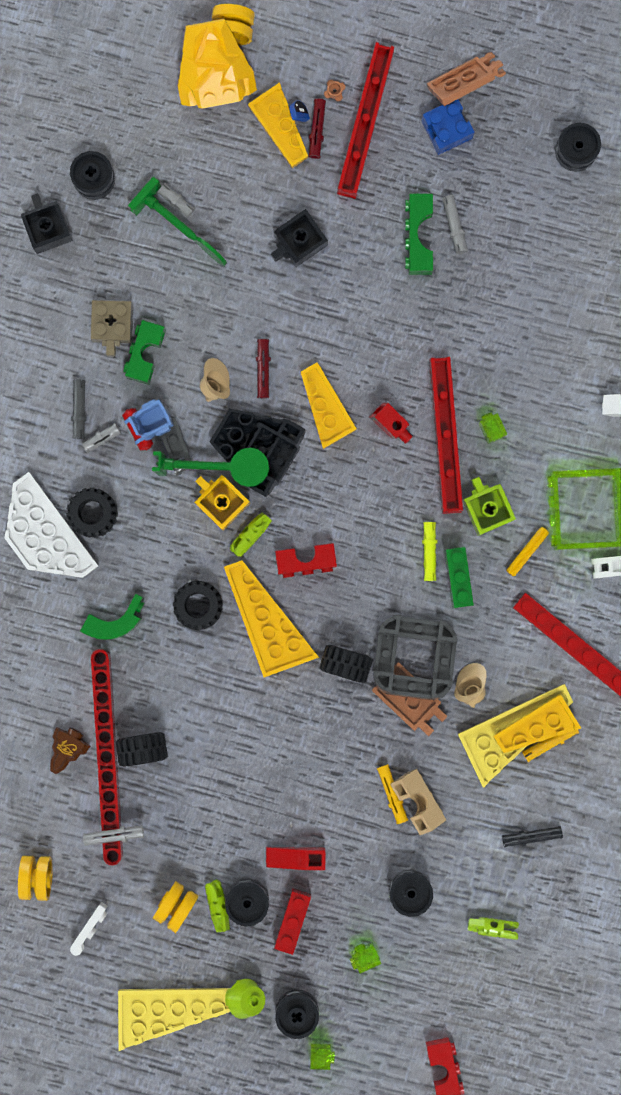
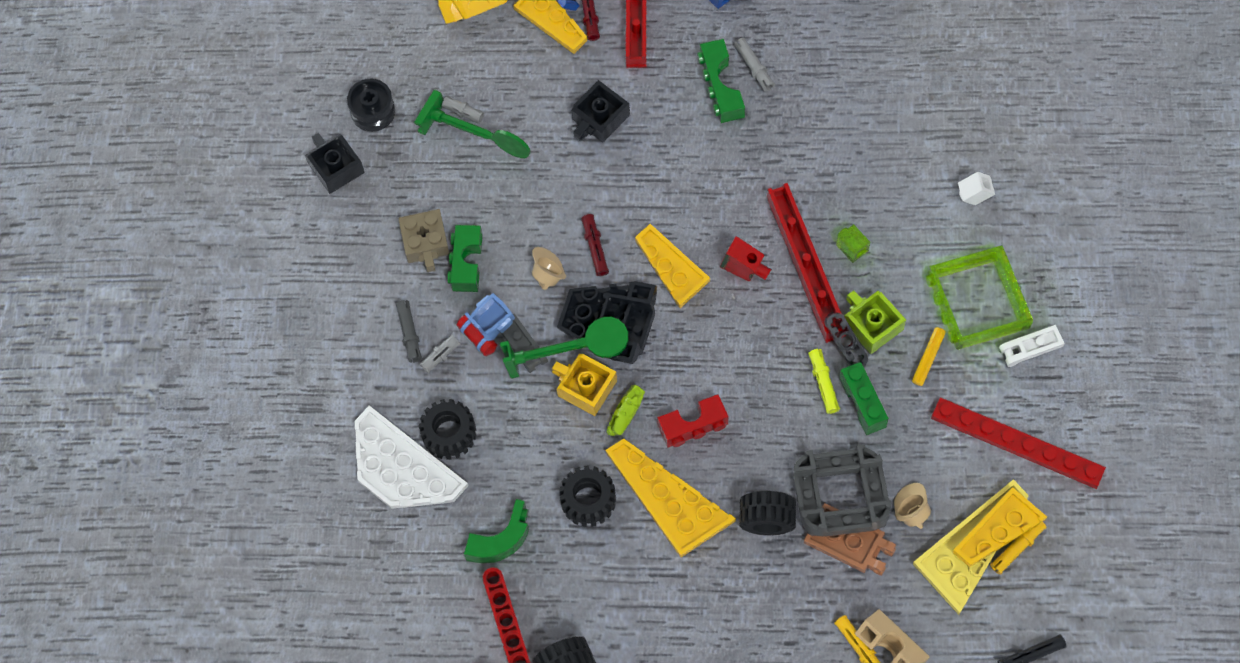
camera: 10 degrees left, 20 degrees down
none -> black beam [824,312,868,367]

